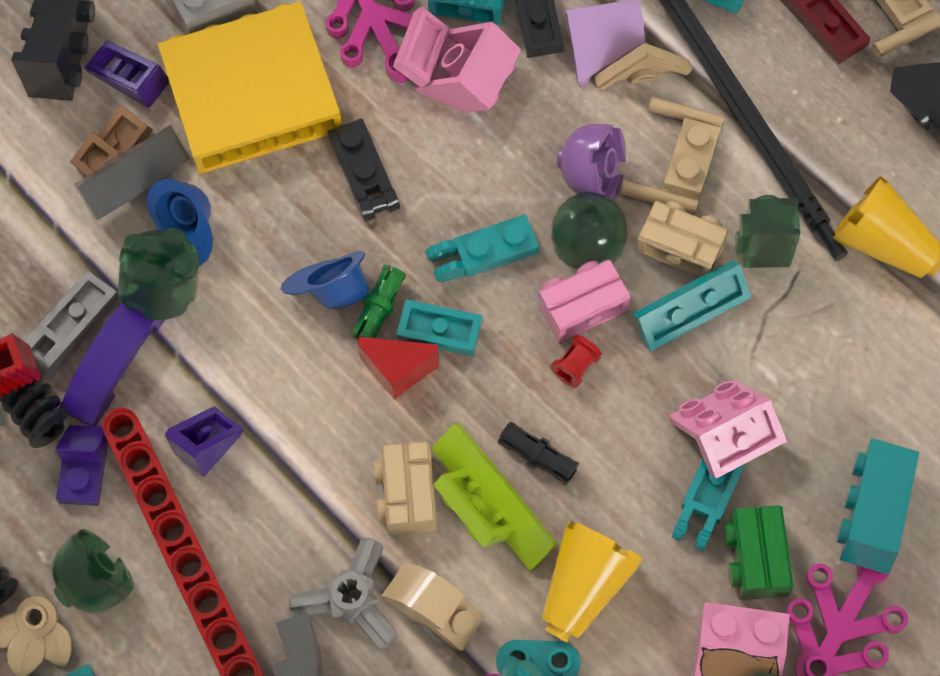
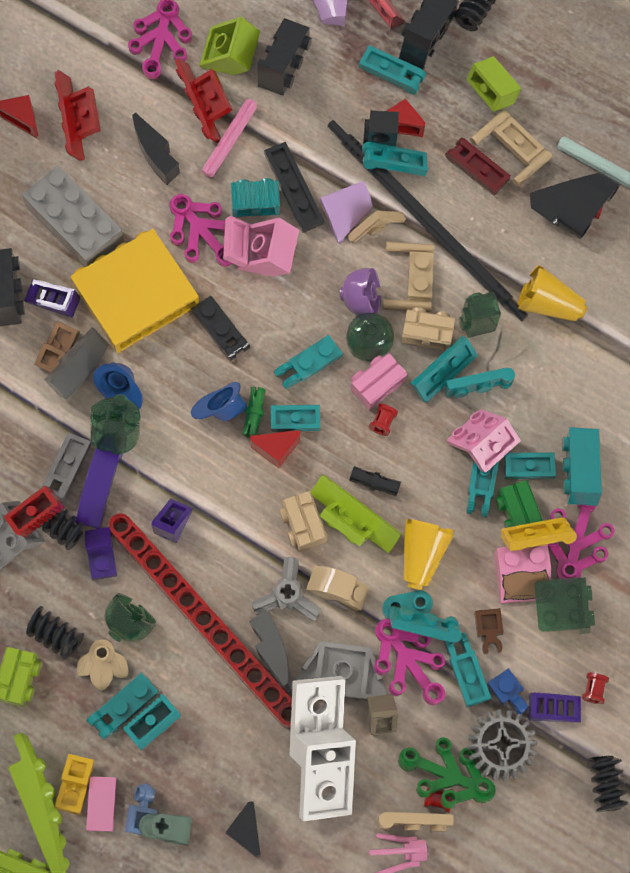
camera: 20 degrees left, 5 degrees up
none -> teal plate [444,367,515,398]
none -> yellow plate [501,517,577,551]
none -> teal plate [504,452,556,479]

